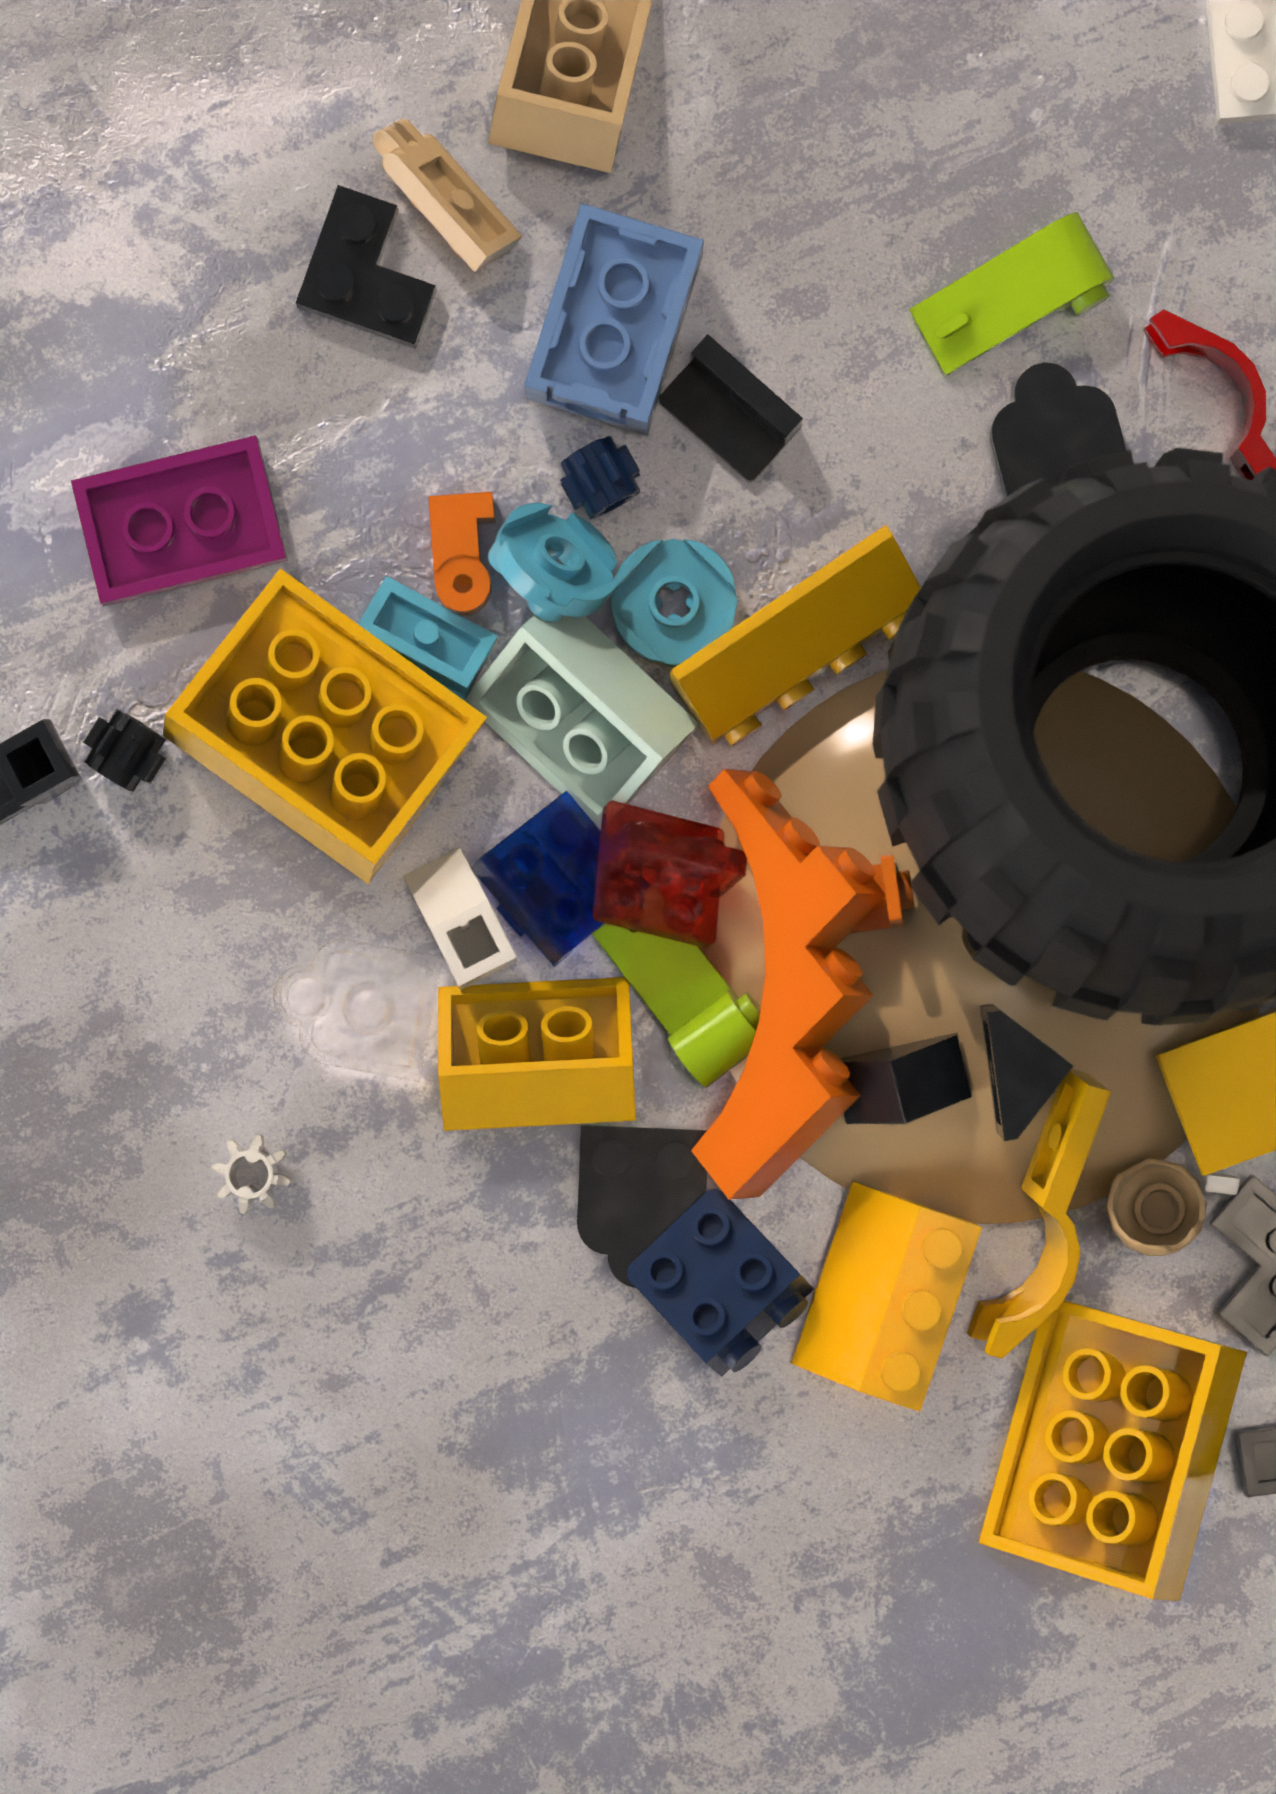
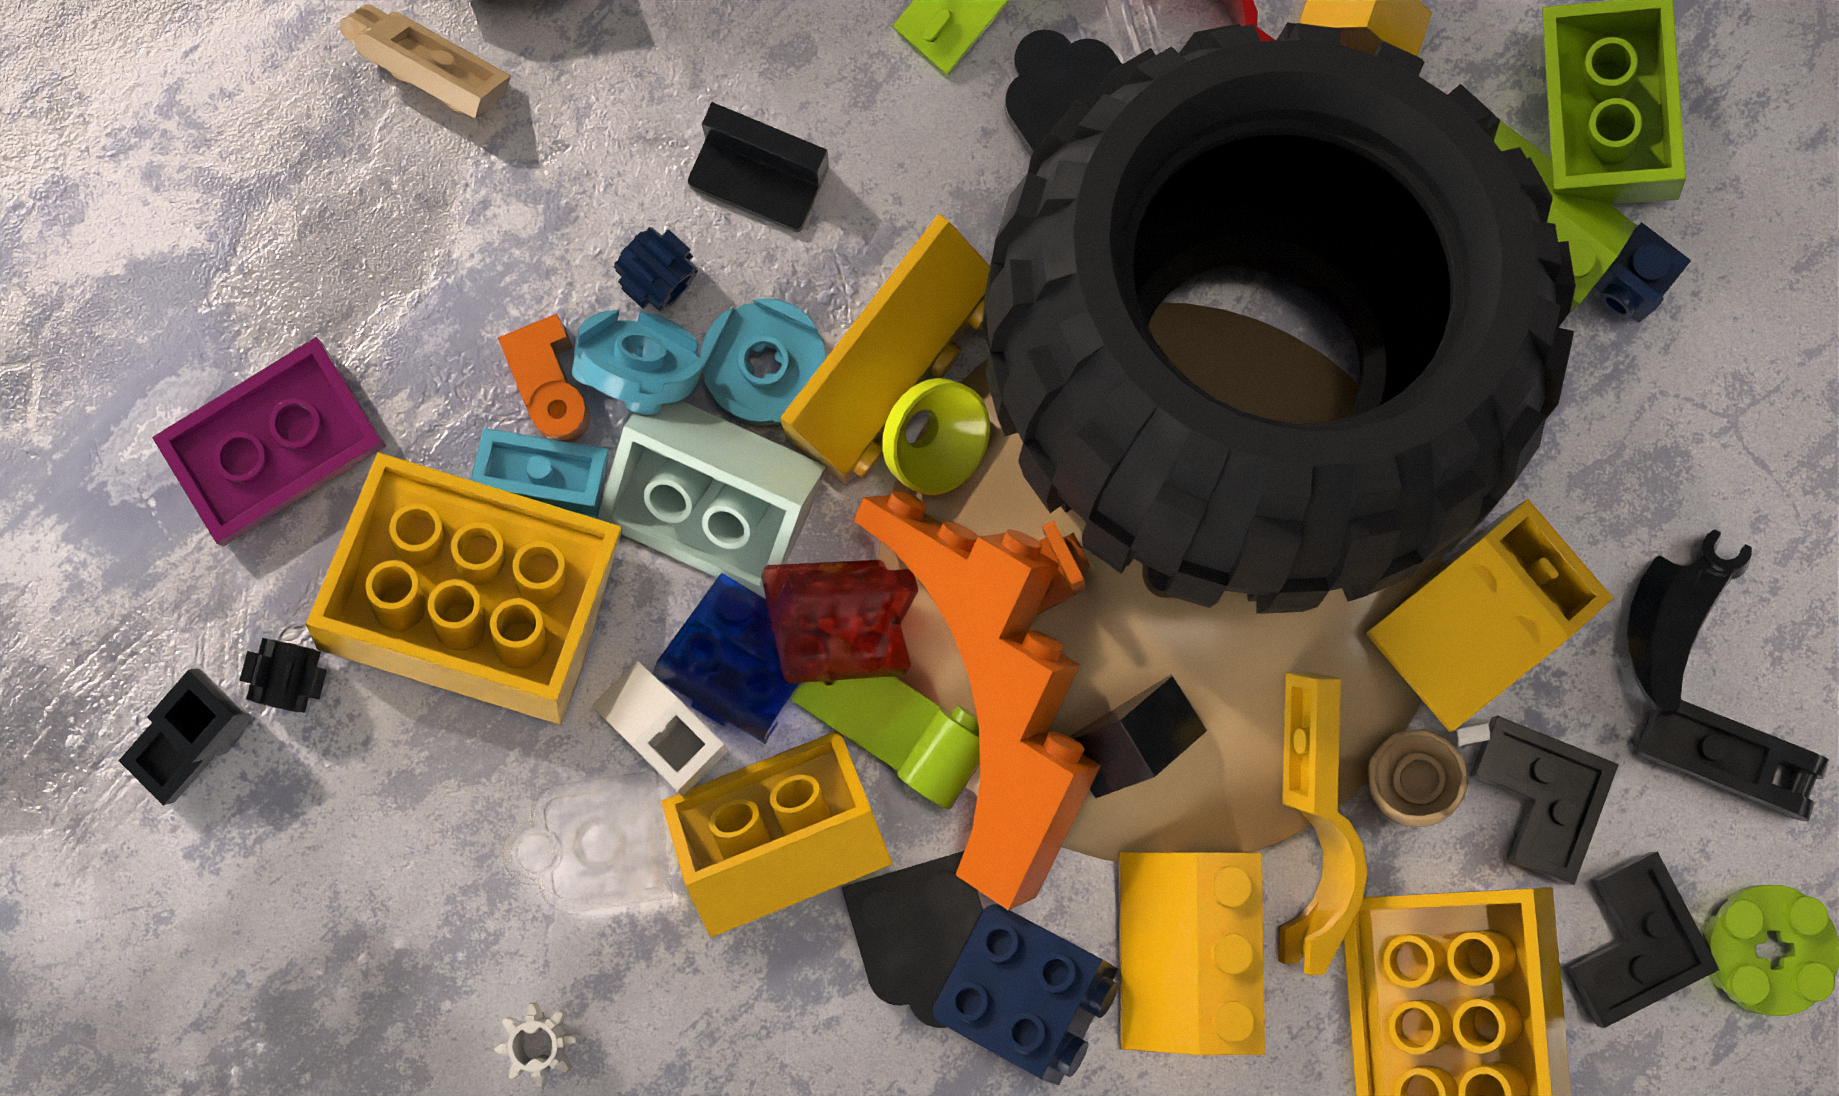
camera: 25 degrees left, 5 degrees down
black plate [295,185,437,349] -> none
medium blue piece [524,203,704,436] -> none
black slope [980,1004,1073,1141] -> none
none -> neon yellow piece [882,378,990,495]

